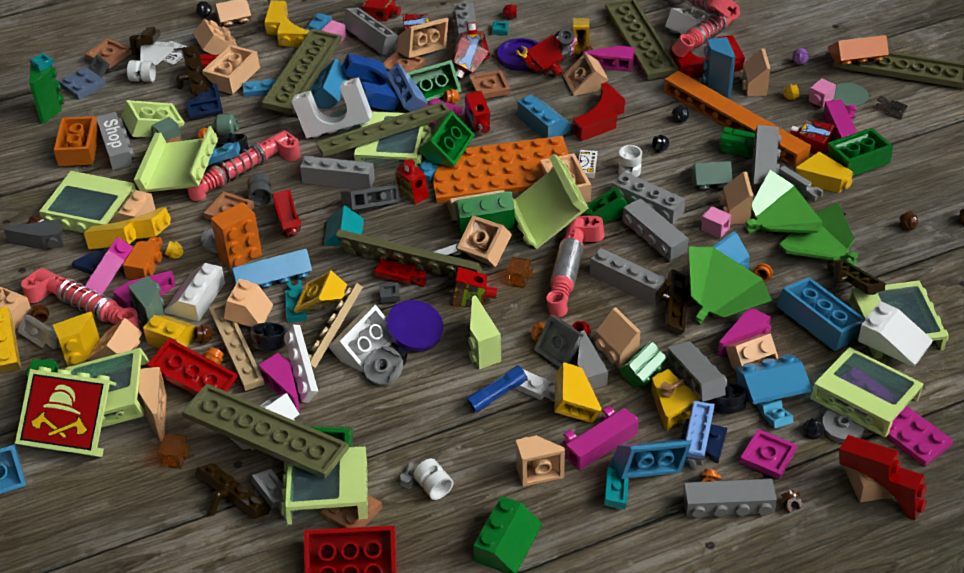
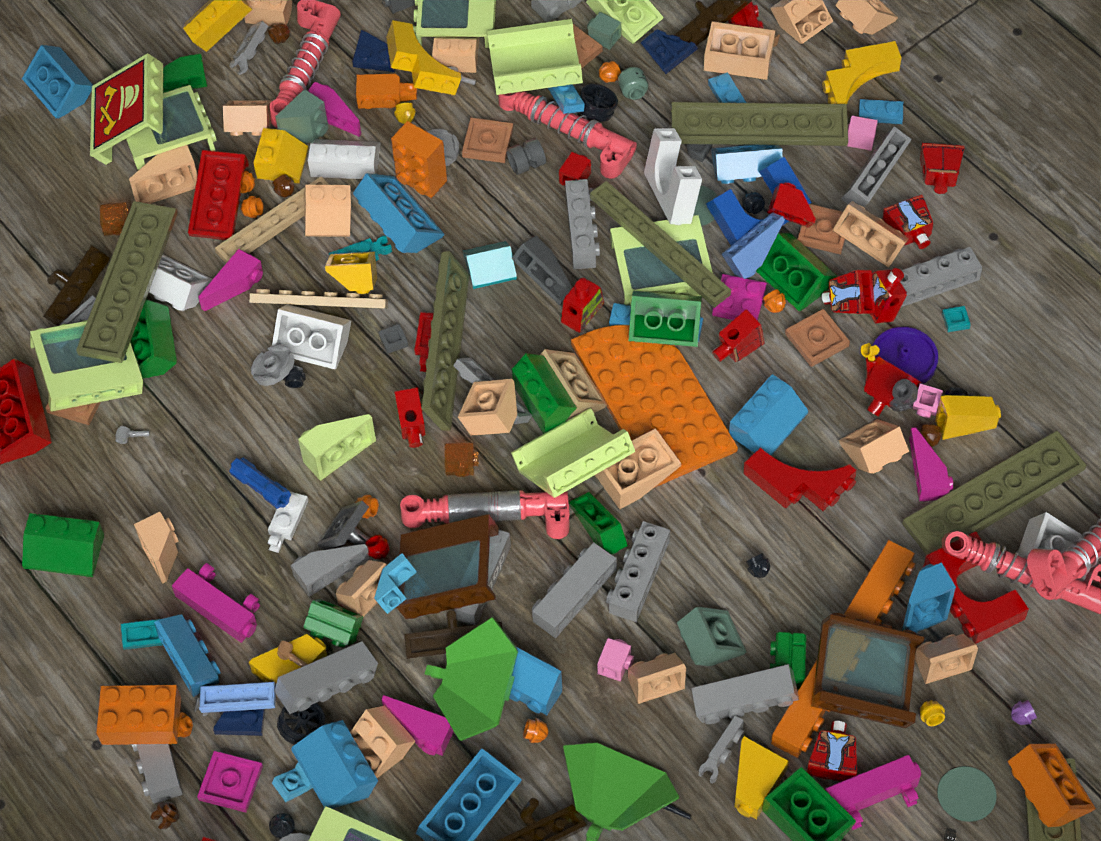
camera: 75 degrees right, 15 degrees up
yellow slope [53,311,100,367] -> none
dark pink slope [85,237,133,294] -> none
black wheel [251,322,286,351] -> none
red arch [272,190,301,237] -> none
white plate [284,324,318,403] -> none
dark purple piece [386,300,443,352] -> none
white wheel [413,459,453,500] -> none
red plate [503,4,517,20] -> none
yellow slope [554,362,601,424] -> none
white tile [579,150,598,178] -> none
white wheel [618,145,642,177] -> none
black plate [671,105,689,123] -> none
bright green panel [745,170,822,234] -> none
bright pink brick [808,78,836,108] -> none
none -> orange brick [96,685,181,745]
none -> medium azure slope [374,554,417,614]
none -> panel [396,514,499,619]
none -> red brick [559,152,591,186]
none -> red slope [767,182,816,228]
none -> clear light blue panel [811,613,924,729]

